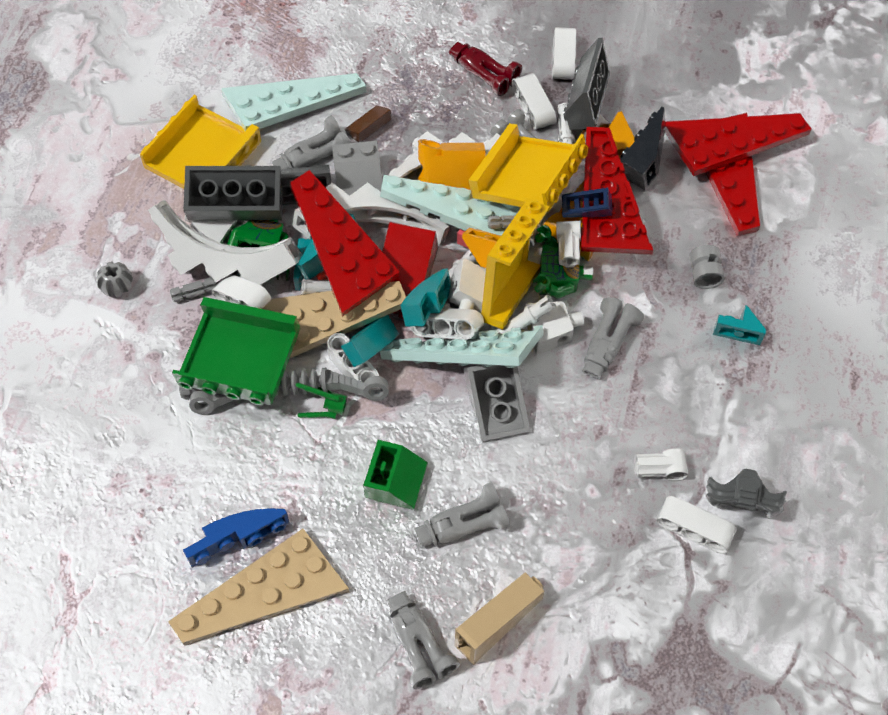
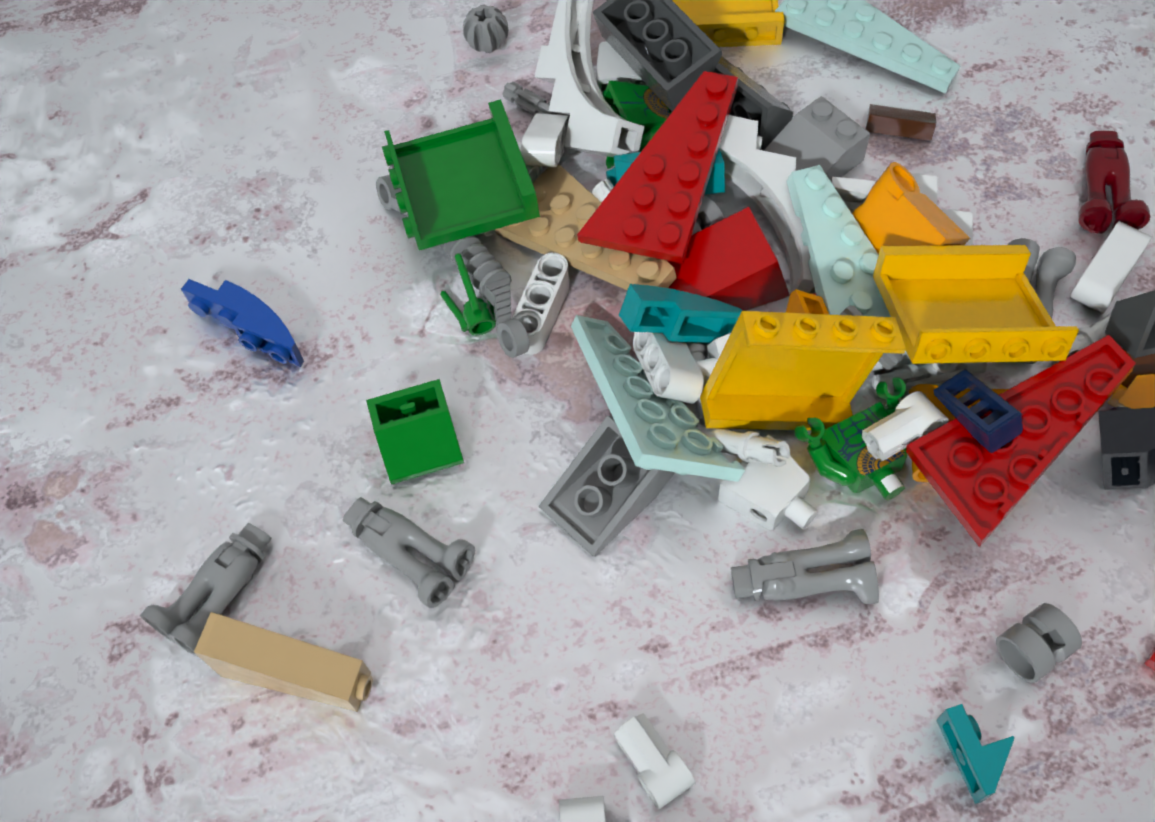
camera: 65 degrees right, 0 degrees up
tan wing [168,529,349,646] -> none
light grey piece [272,115,351,170] -> none
teal slope [341,315,399,367] -> none

